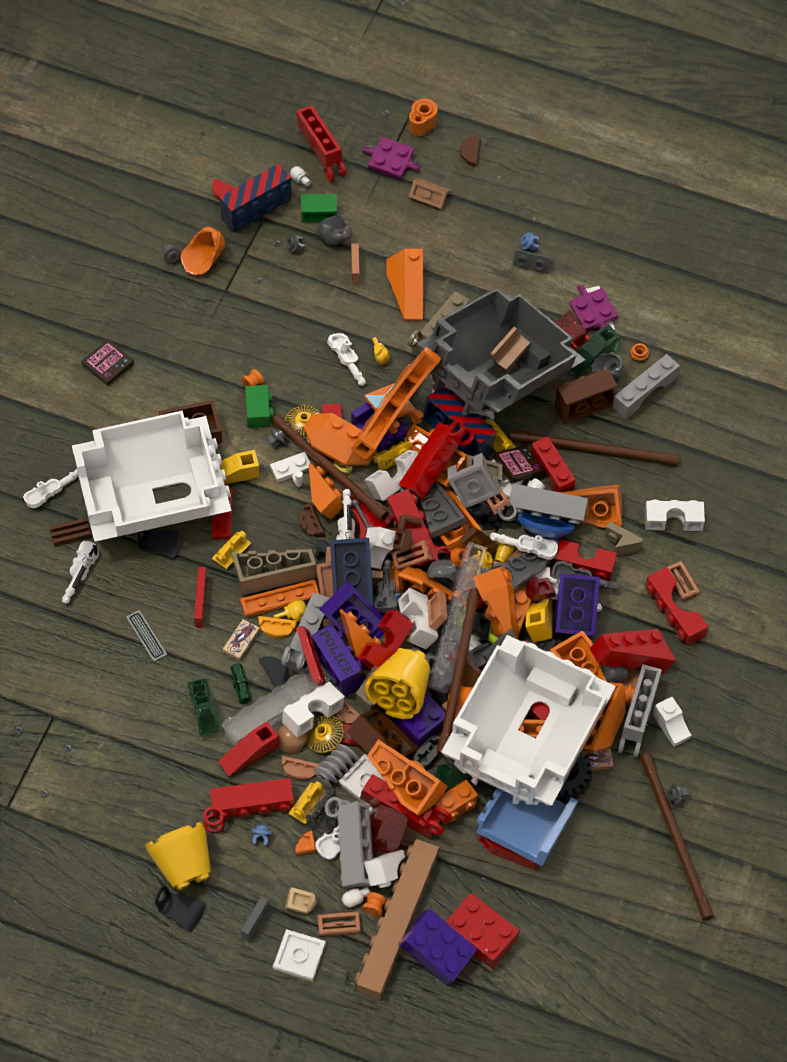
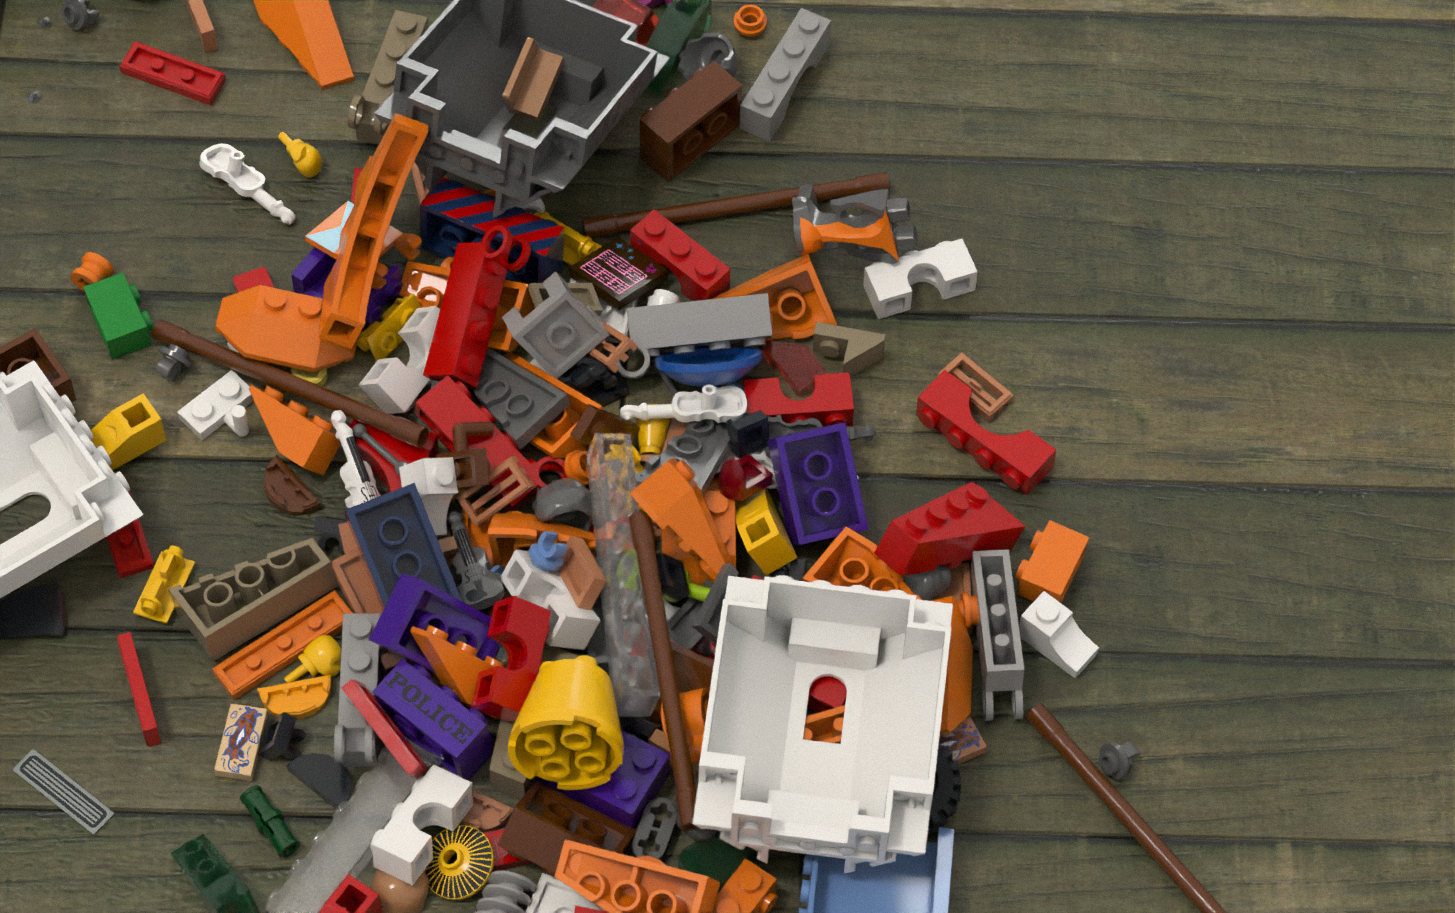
camera: 20 degrees left, 0 degrees up
dish [286,406,320,438] -> none
none -> red tile [119,41,226,105]
none -> black tile [258,712,306,761]
none -> medium blue plate [528,531,568,572]
none -> black tile [727,410,770,459]
none -> clear red slope [757,340,827,395]
none -> dark grey hips [792,185,918,264]
none -> orange brick [1015,520,1090,603]

